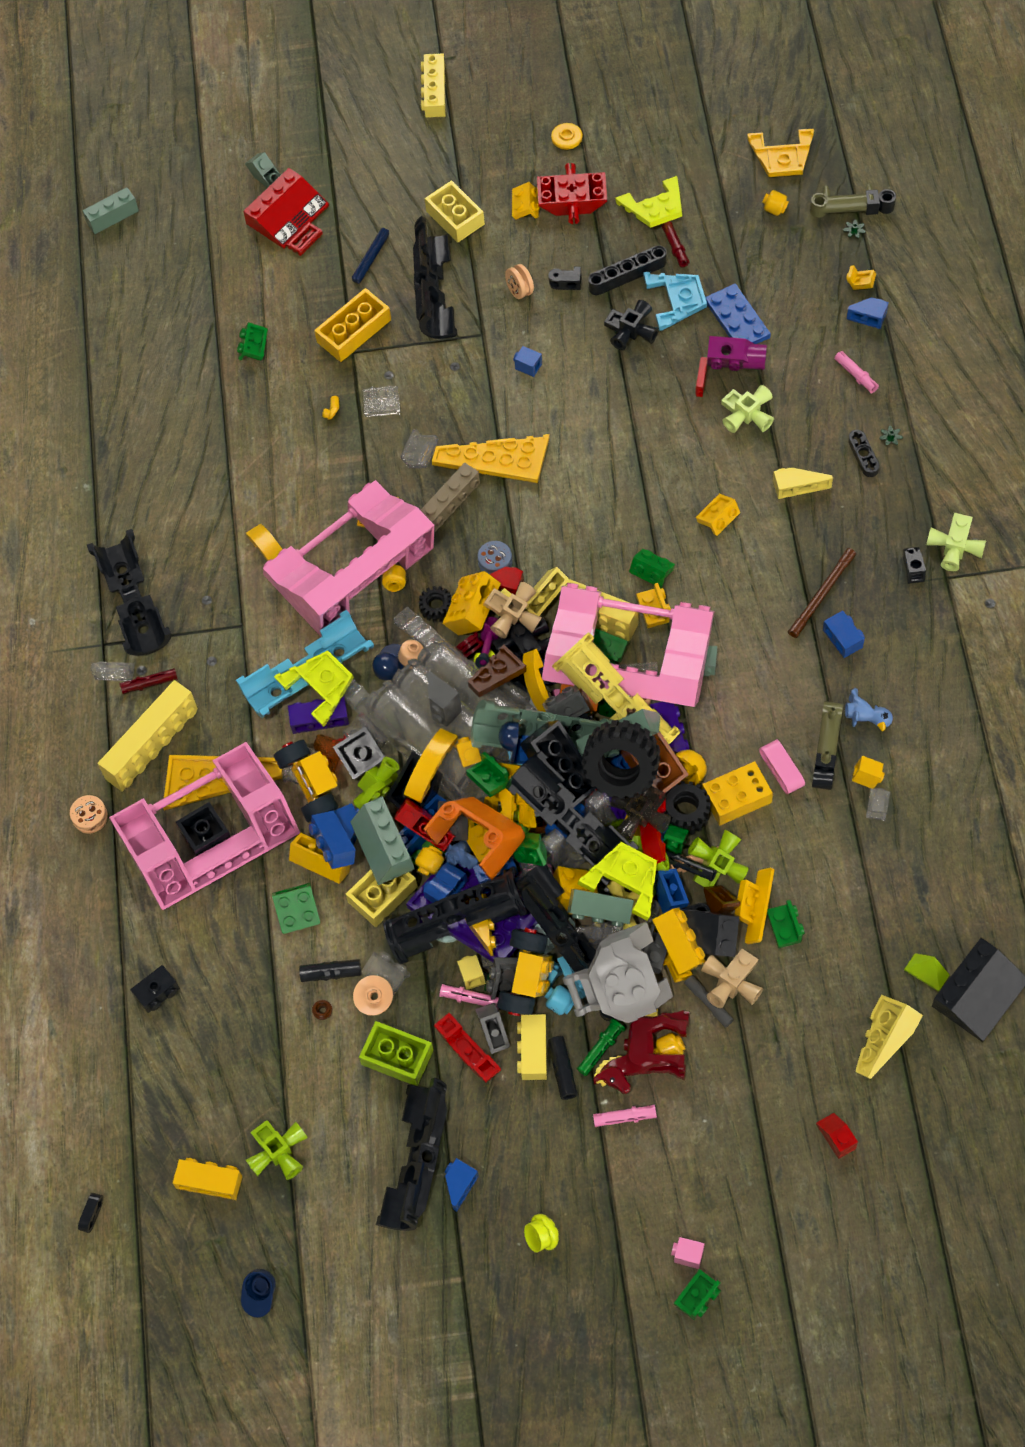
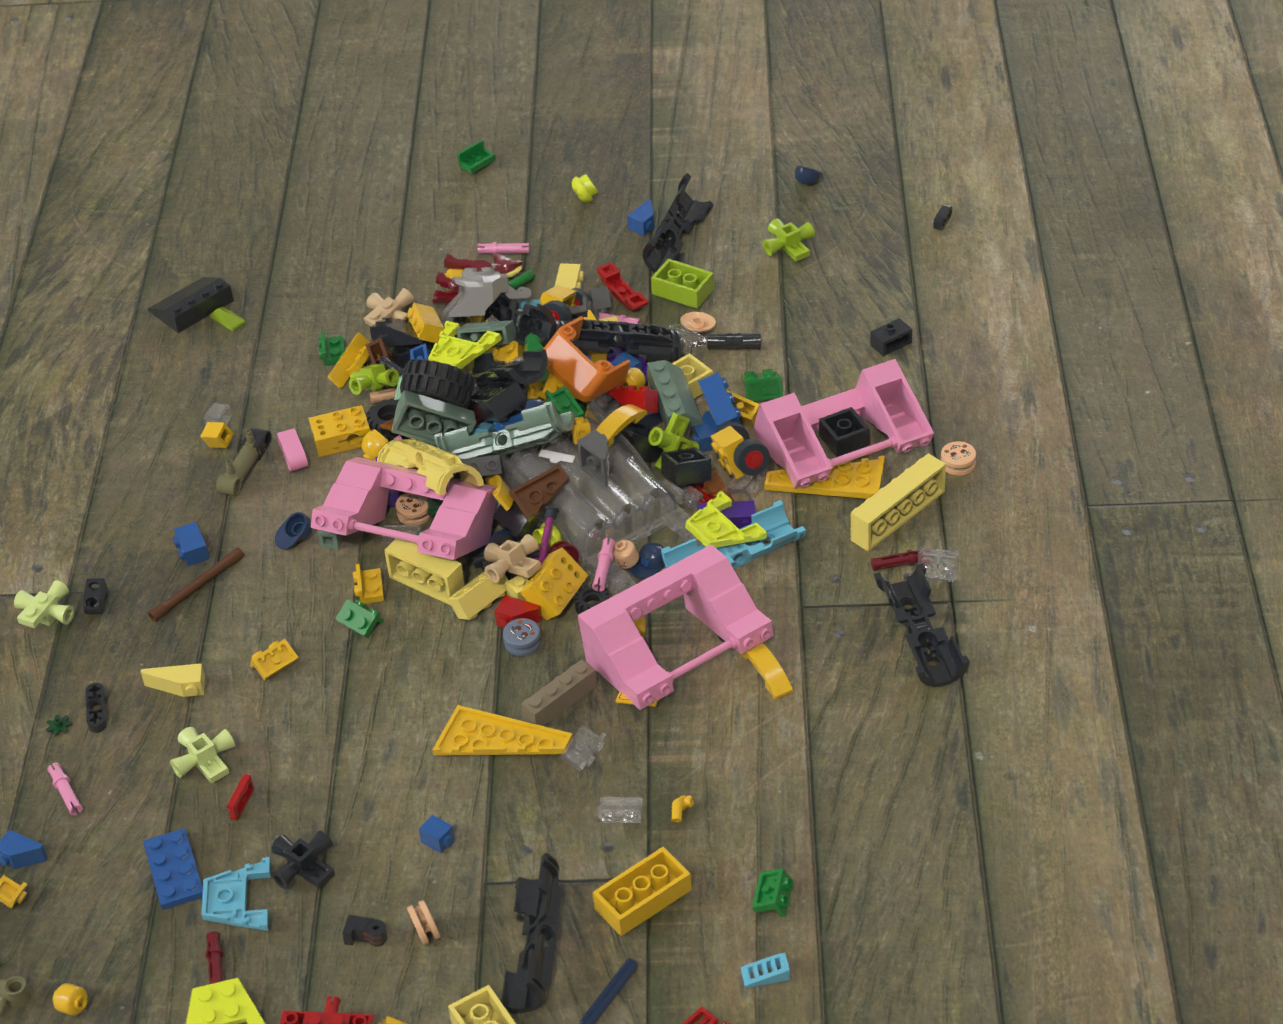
camera: 175 degrees left, 20 degrees down
yellow brick [173,1158,242,1200] -> none
reddish brown plate [312,1000,333,1020] -> none
black axle [547,1036,578,1100] -> none
black beam [588,246,666,295] -> none
bright pink brick [671,1237,704,1269] -> none
magenta brick [707,336,767,371] -> none
red slope [816,1113,858,1159] -> none
medium blue animal [845,688,893,731] -> none
light yellow wedge [855,995,923,1079] -> none
none -> dark blue cap [275,512,313,550]
none -> bright pink pin [592,538,615,592]
none -> medium azure slope [740,953,790,988]

